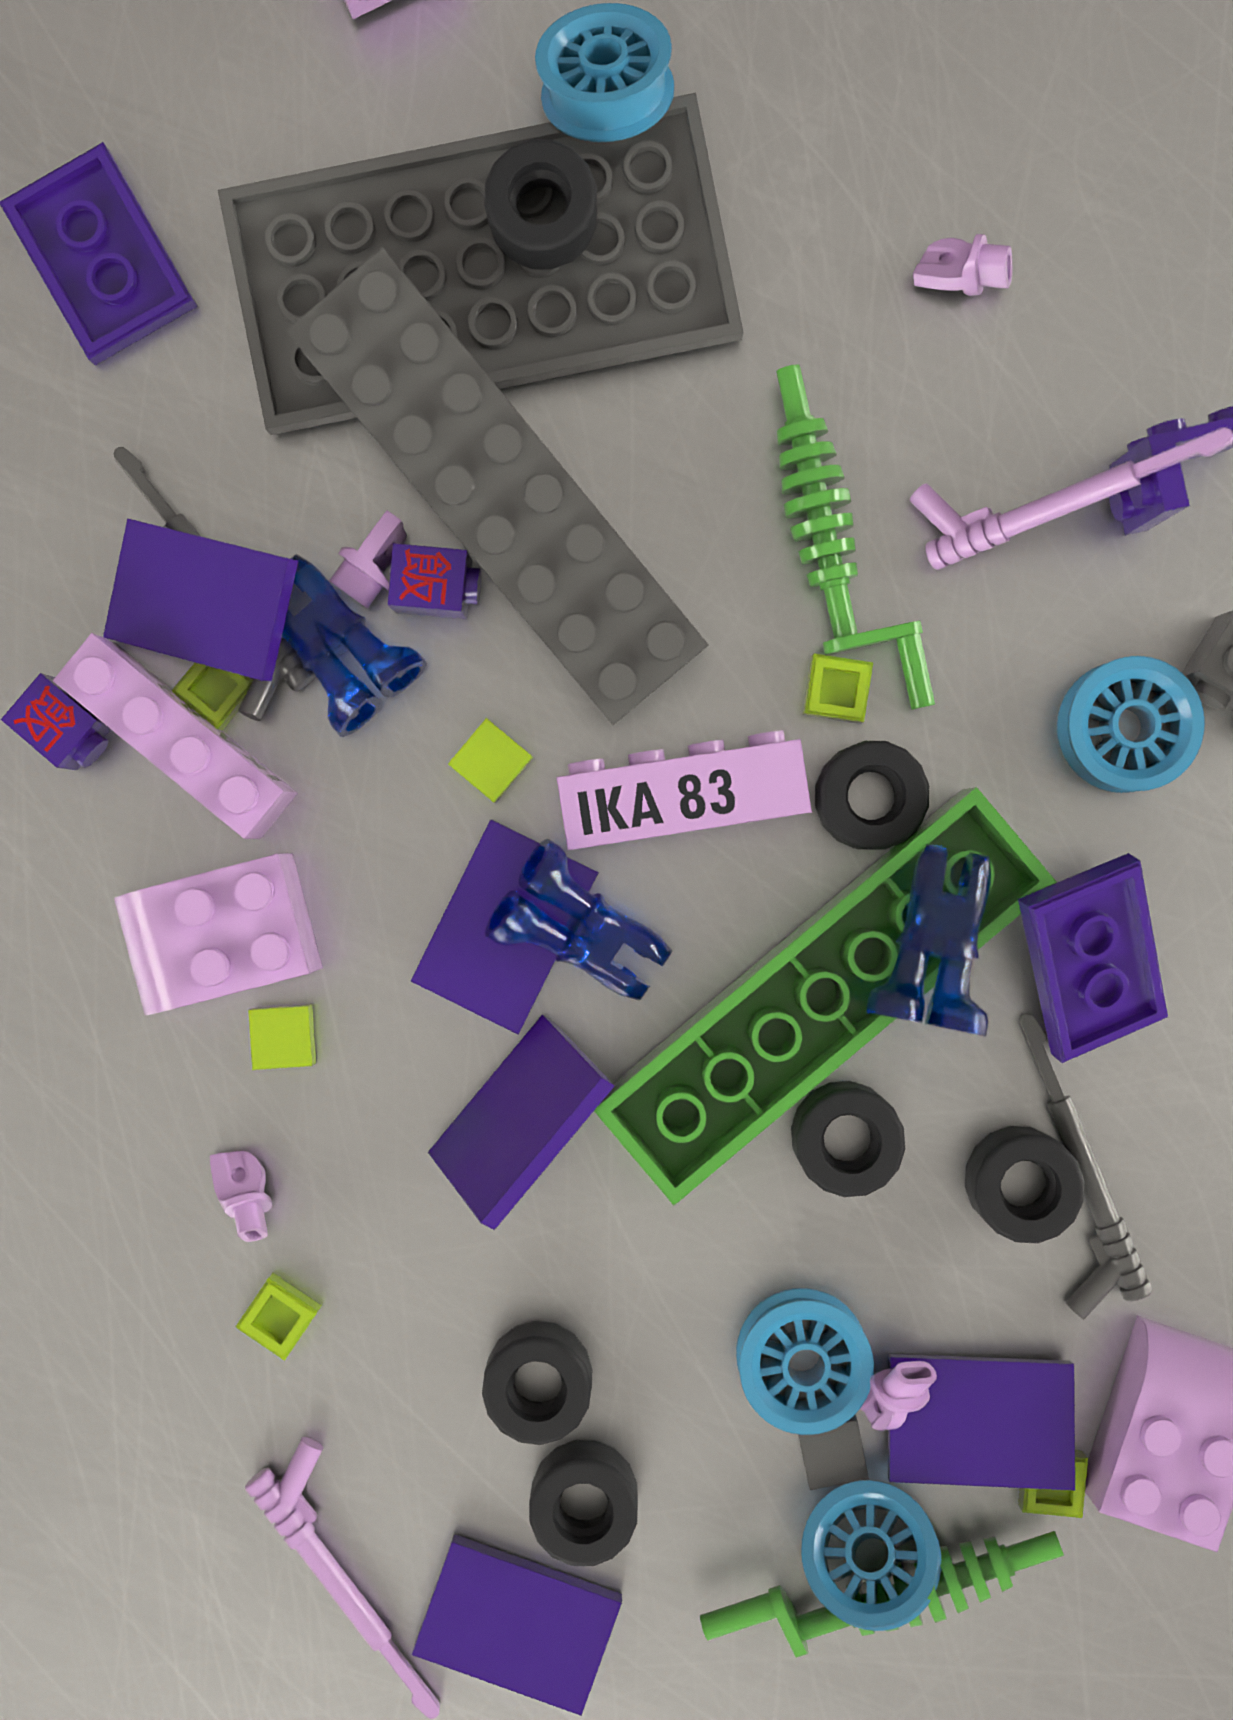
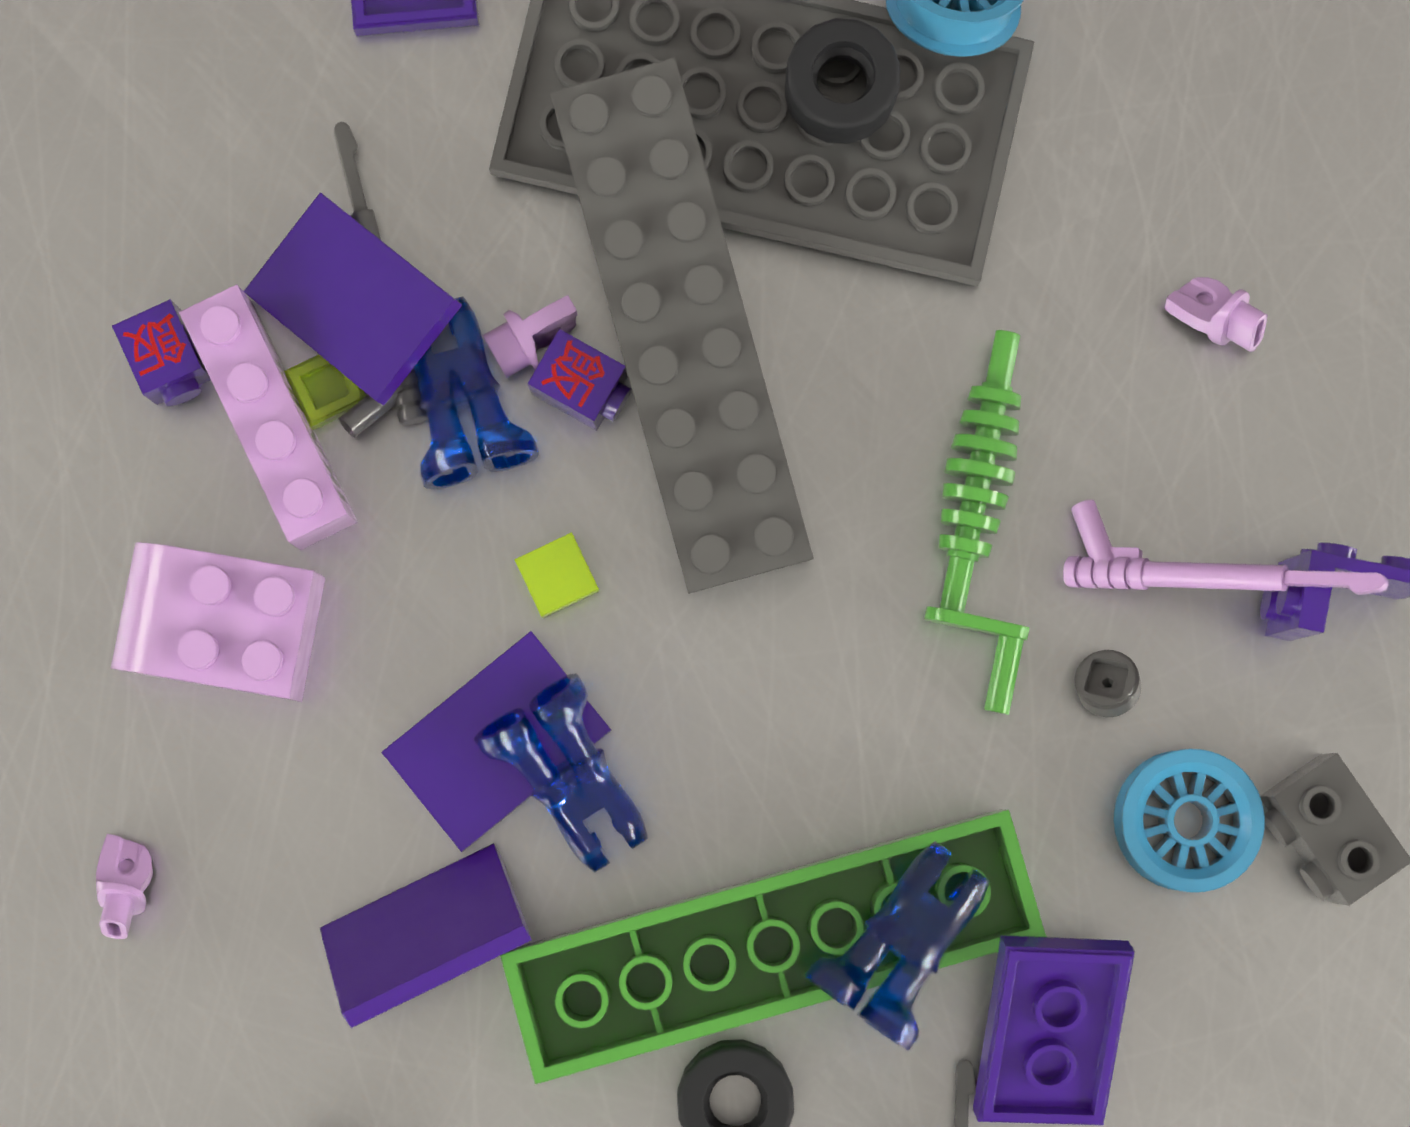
camera: 20 degrees right, 5 degrees down
lime tile [235,1273,322,1361] -> none
lime tile [248,1004,316,1070] -> none
lavender brick [556,730,812,850] -> none
lime tile [802,653,873,724] -> none
black tyre [815,741,929,850] -> none
none -> dark grey tile [1075,650,1141,717]

